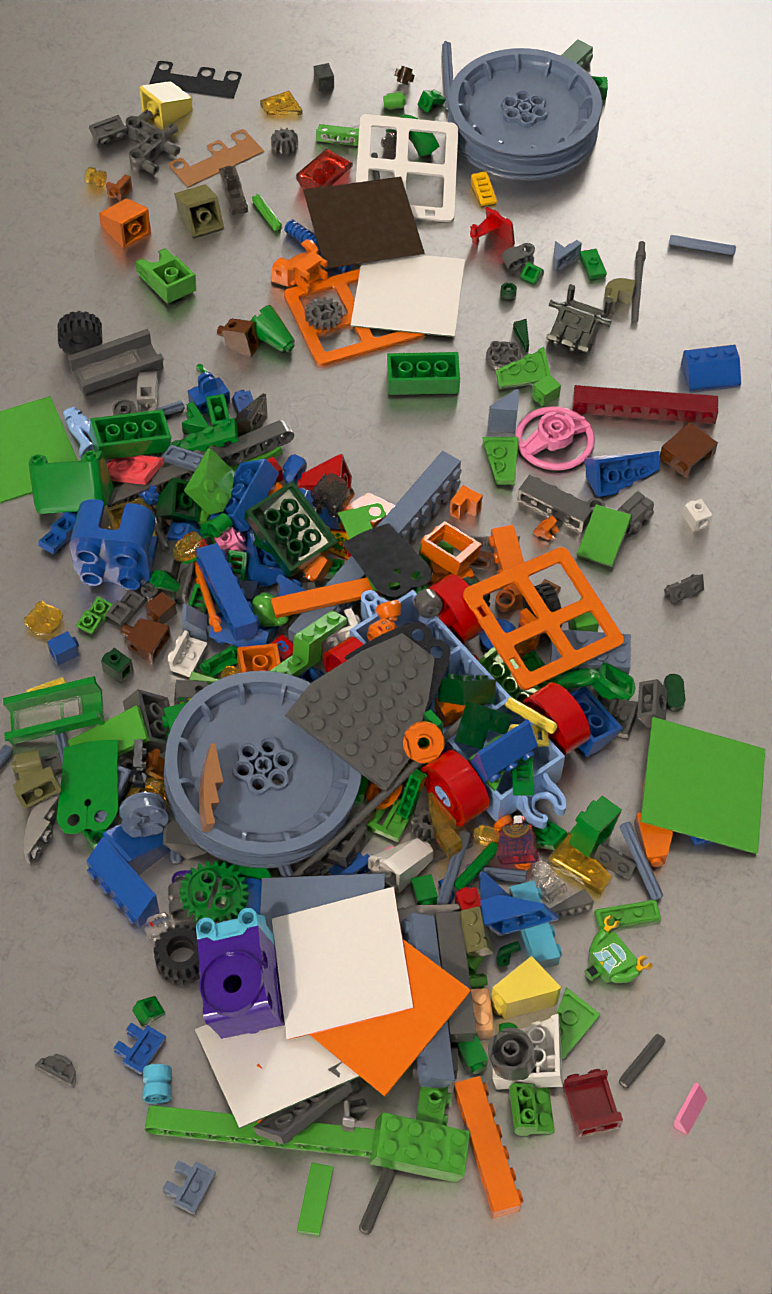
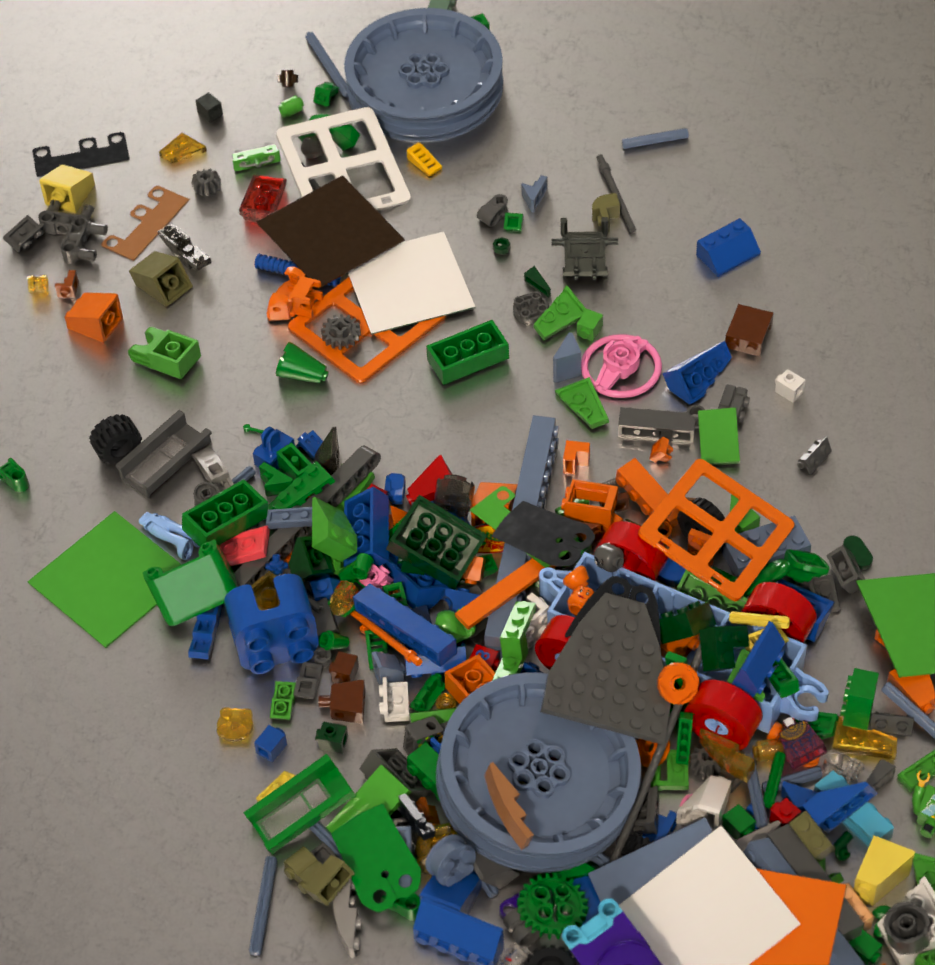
camera: 20 degrees left, 5 degrees down
dark grey slope [173,563,195,605] -> none
reddish brown torso [217,318,260,357] -> none
bright green axle [252,194,282,231] -> none
red plate [470,206,515,246] -> none
dark red brick [572,385,718,424] -> none
green plate [580,248,607,280] -> none

